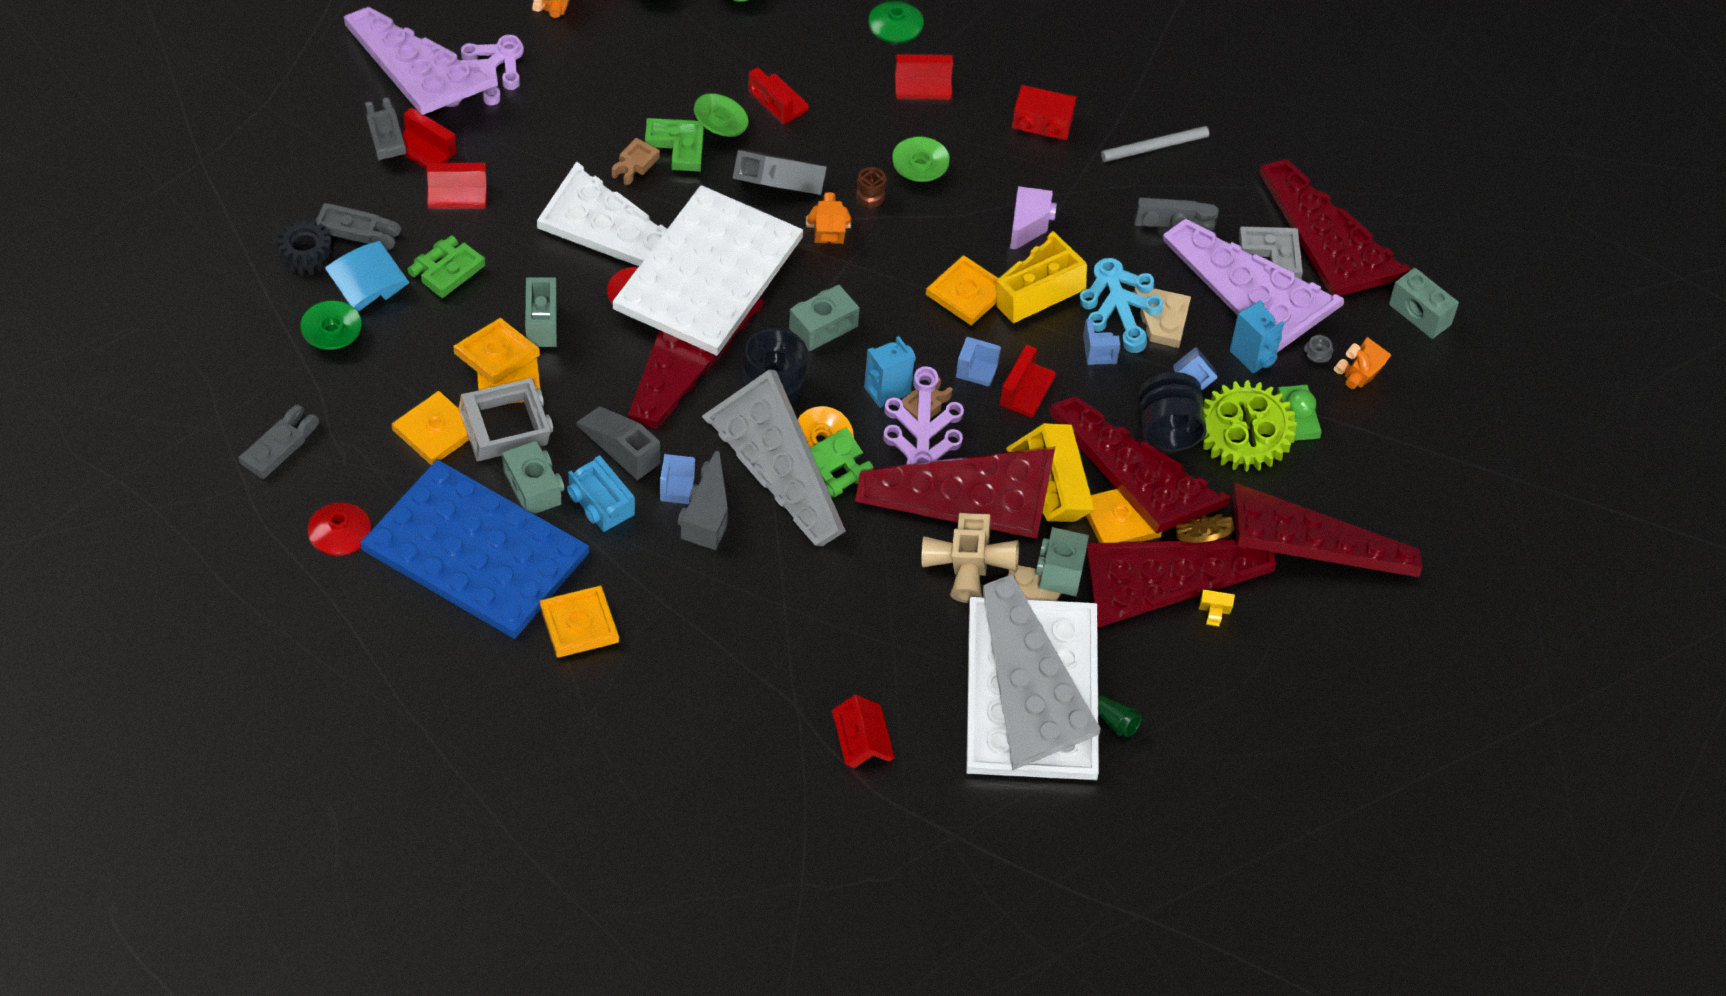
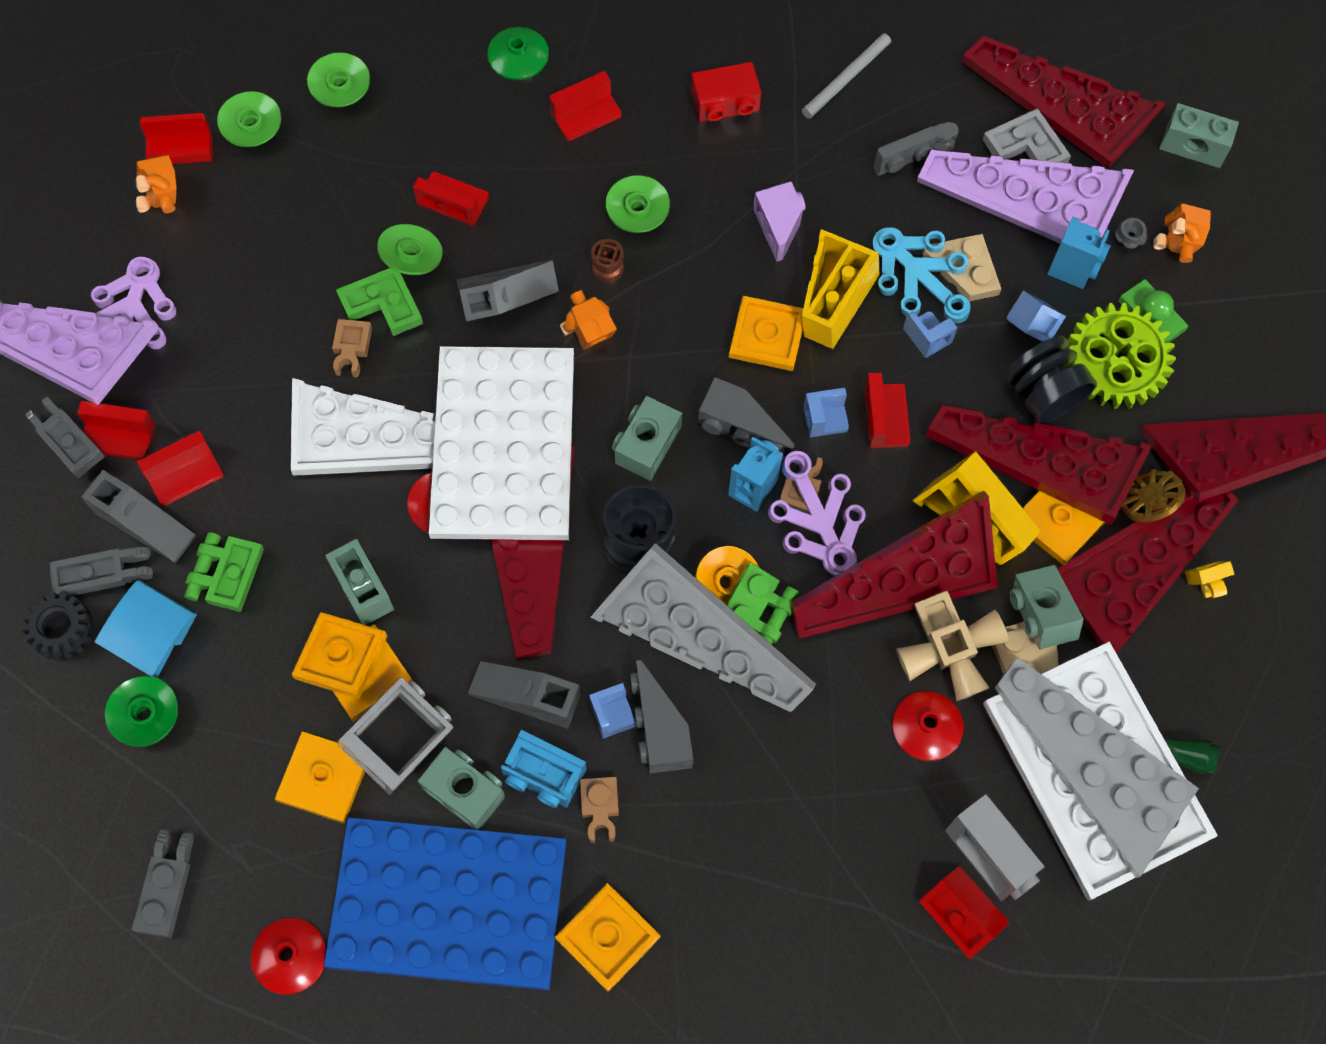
camera: 25 degrees left, 15 degrees up
none -> dark grey slope [81,470,196,563]
none -> medium nougat plate [580,777,619,843]
none -> dark grey slope [698,377,795,459]
none -> red dish [892,691,964,761]
none -> light grey window [945,794,1044,901]

